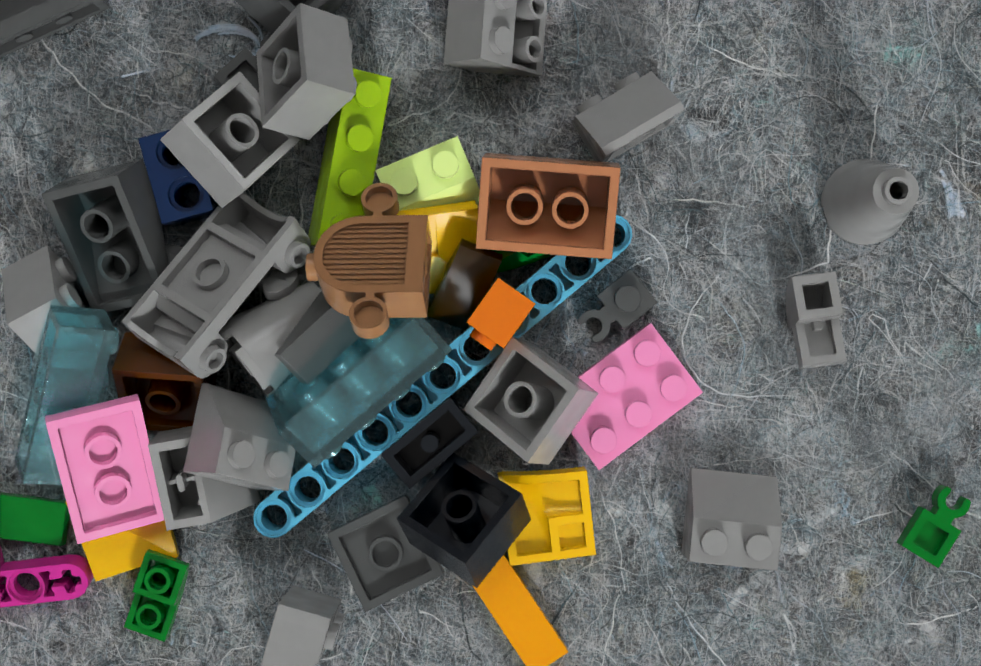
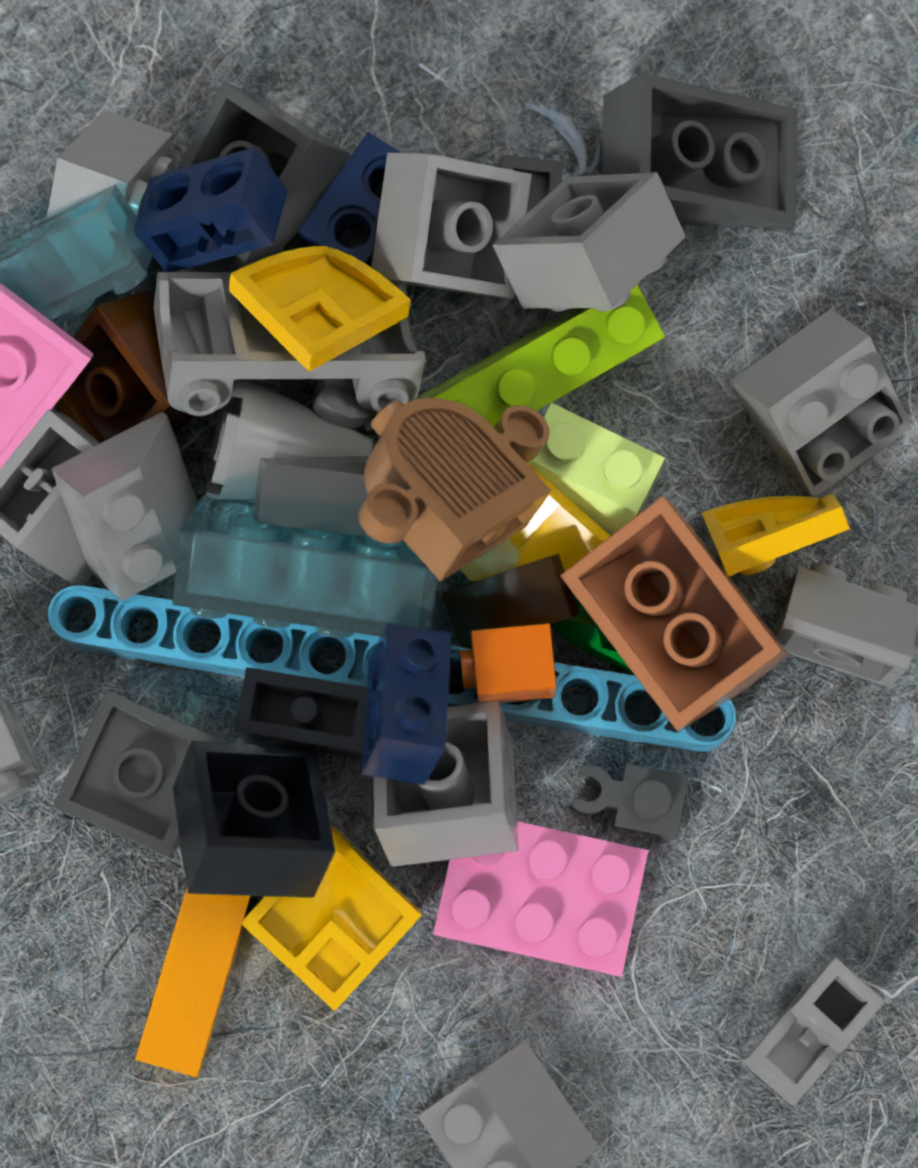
camera: 55 degrees right, 10 degrees down
none -> dark blue brick [133,147,288,272]
none -> yellow plate [229,246,411,372]
none -> dark blue brick [361,622,451,785]
none -> yellow plate [702,493,850,577]

